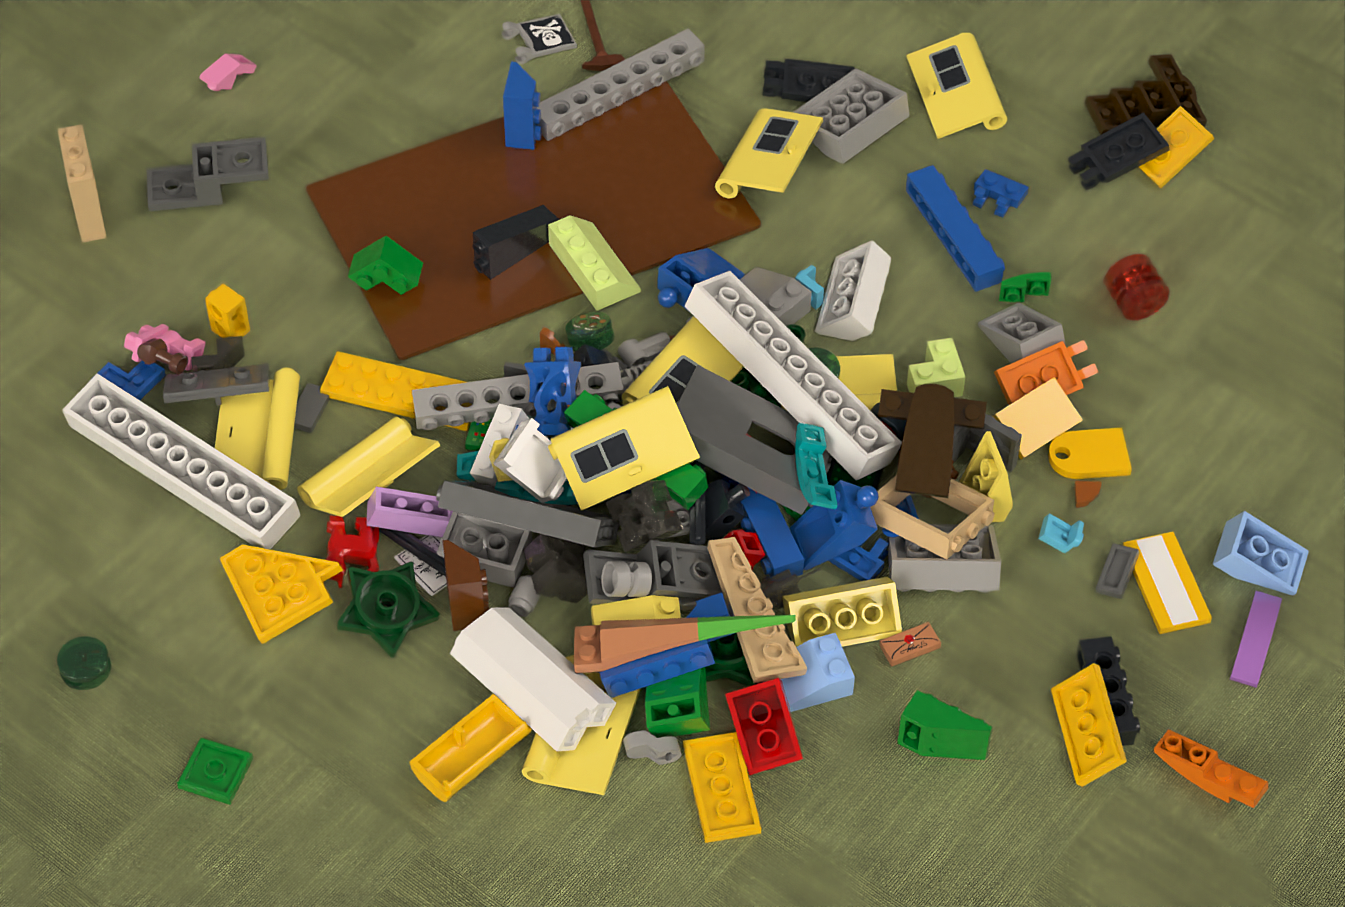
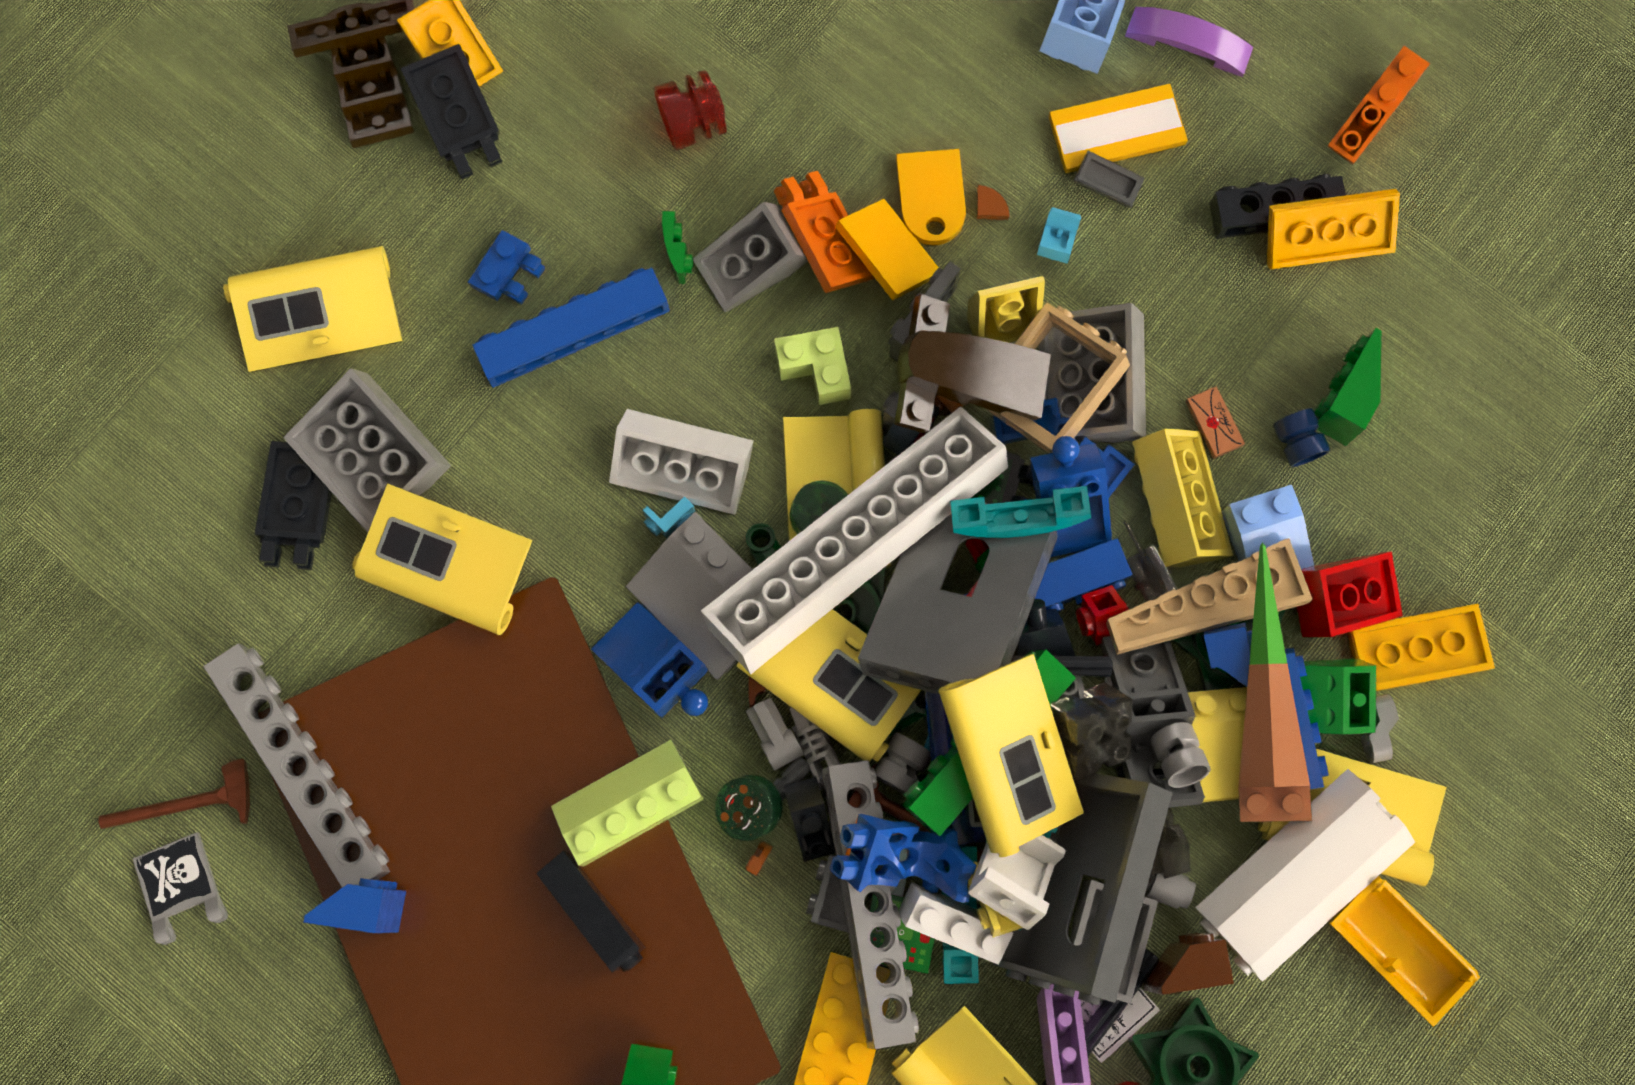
camera: 90 degrees left, 25 degrees up
none -> dark blue wheel [1273,408,1331,468]

